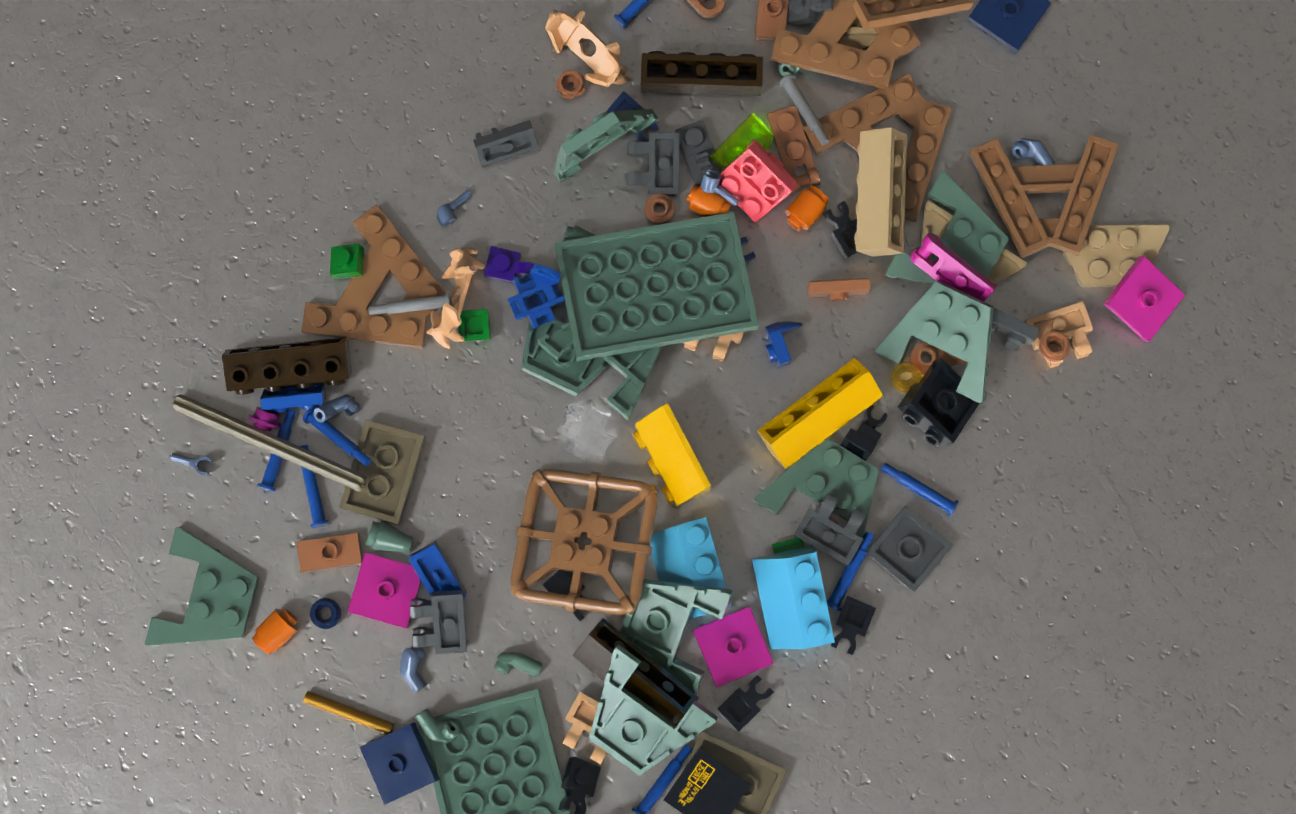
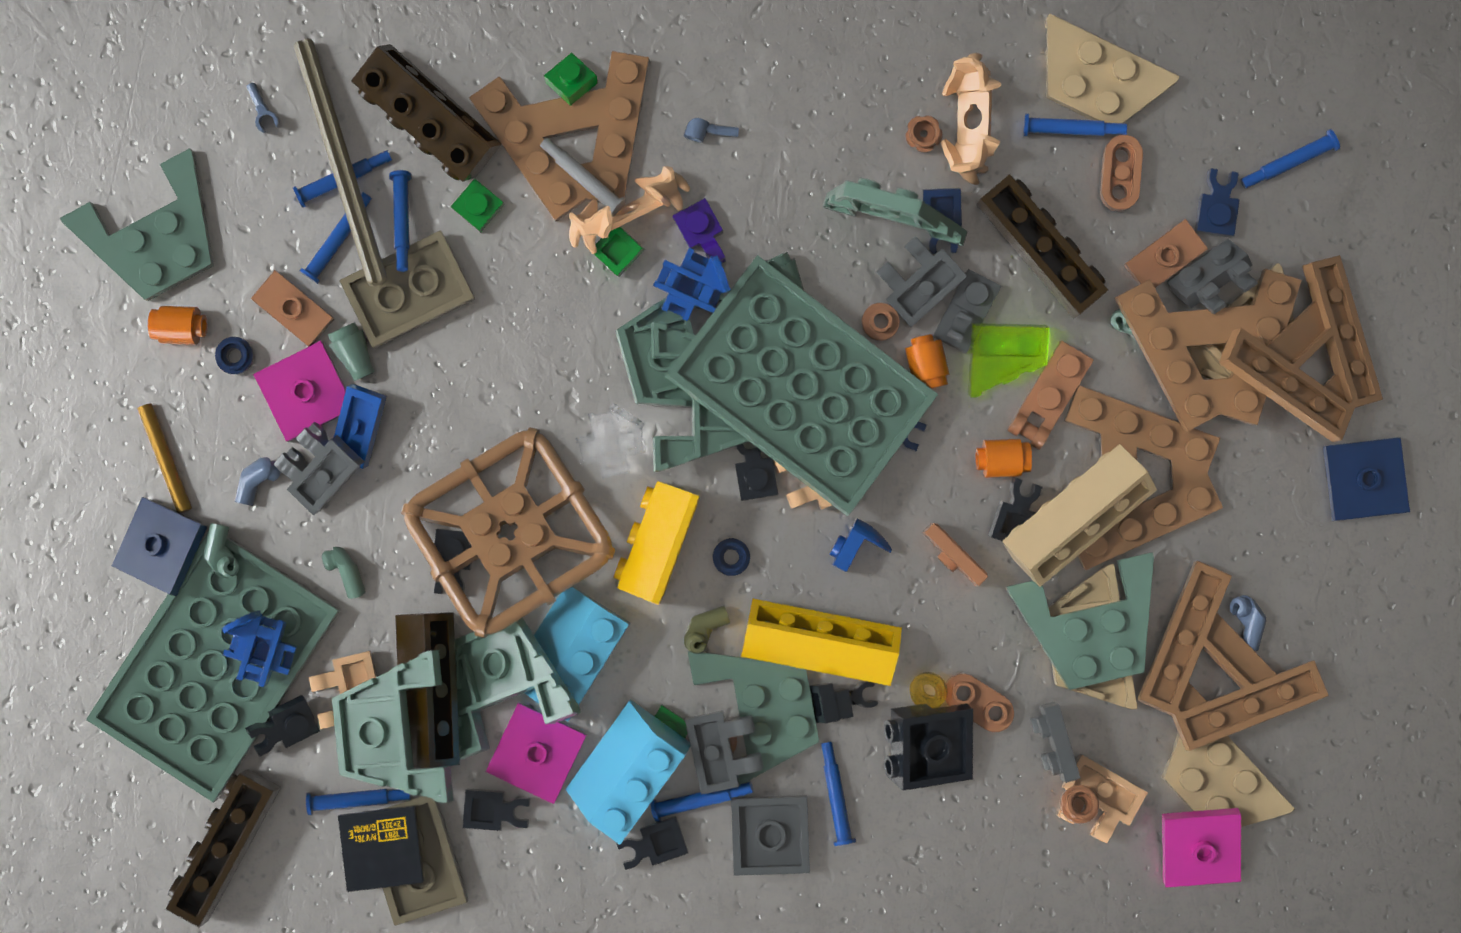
camera: 45 degrees right, 5 degrees up
magenta plate [248,407,281,431] -> none
blue plate [260,383,326,413] -> none
sand blue arm [313,395,360,423] -> none
dark grey plate [473,120,539,167] -> none
sand blue hand [701,169,739,206] -> none
coral plate [719,139,797,223] -> none
light grey piece [779,74,829,146] -> none
sand green wing [875,281,994,404] -> none
dark pink plate [910,233,997,301] -> none
none -> blue piece [222,610,297,687]
none -> green plate [451,178,505,233]
none -> olive arm [684,605,730,654]
none -> dark blue plate [713,538,750,576]
none -> black plate [735,444,779,501]

